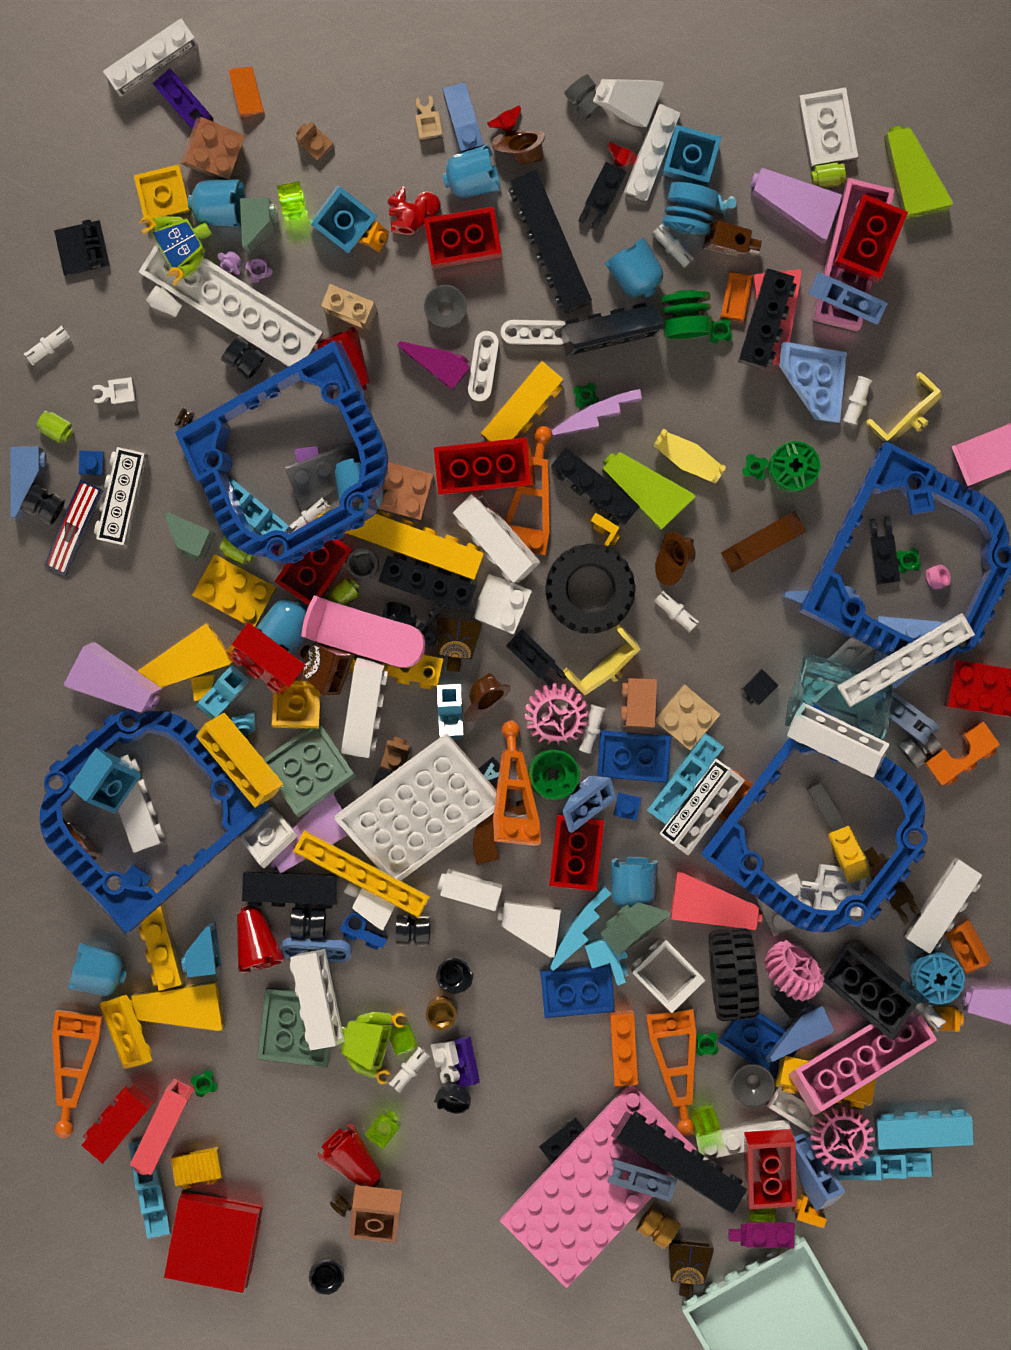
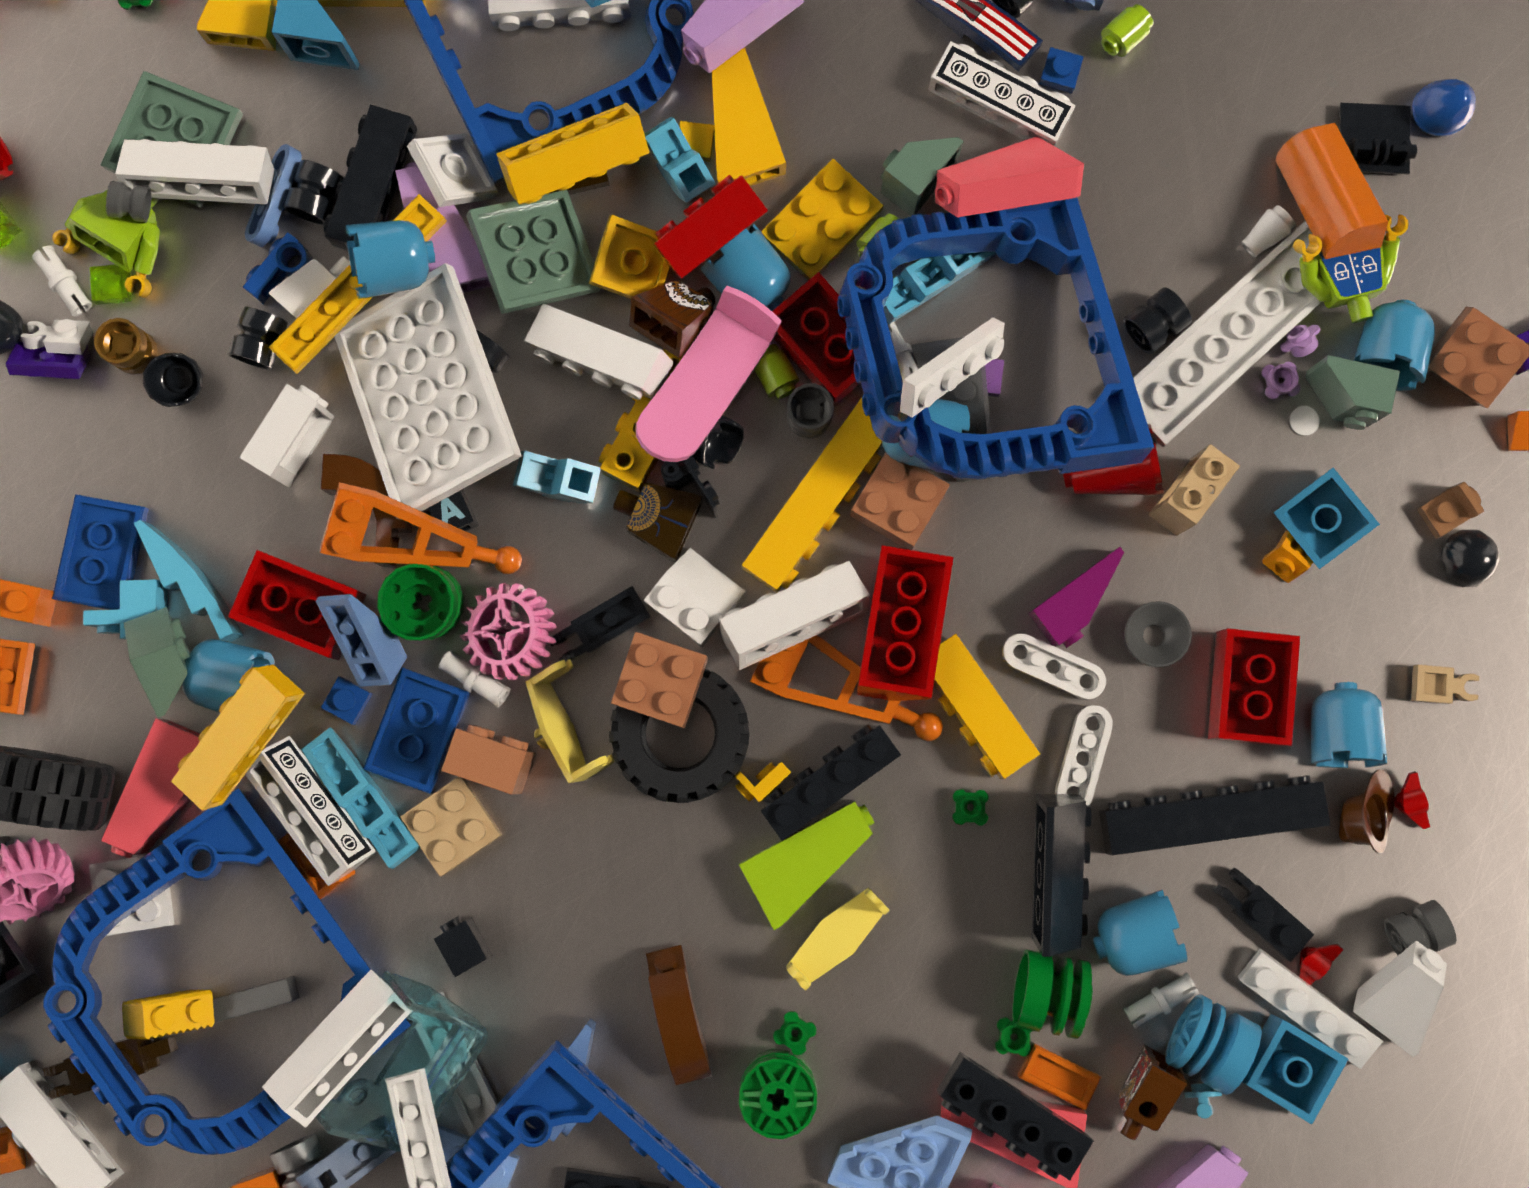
camera: 110 degrees right, 5 degrees down
white pin [24,326,71,366] -> none
white plate [92,377,136,405] -> none
yellow plate [134,164,191,218] -> none
dark brown bush [175,407,195,427] -> none
medium azure plate [231,713,256,736] -> none
red cone [237,906,285,973] -> none
clear neon green brick [277,181,307,220] -> none
black brick [378,553,477,613] -> none
medium nougat bracket [380,736,411,771] -> none
red animal [387,186,441,235] -> none
medium blue slope [443,82,484,153] -> none
reddish brown piece [464,673,511,722] -> none
white slope [498,901,561,958] -> none
lavender slope [552,389,642,437] -> none
white window [631,937,706,1013] -> none
white pin [654,591,699,633] -> none
reddish brown piece [655,532,696,586] -> none
white plate [800,864,867,917] -> none
none -> dark grey wheel [106,181,152,223]
none -> yellow brick [171,665,305,811]
none -> dark azure cylinder [345,220,435,299]
none -> nougat brick [611,632,708,729]
none -> white plate [900,317,1005,417]
none -> coral slope [935,136,1084,218]
none -> orange brick [1275,123,1388,259]
none -> white sticker [1290,406,1320,436]
none -> blue hat [1411,79,1476,137]
none -> black hair [1440,530,1499,587]

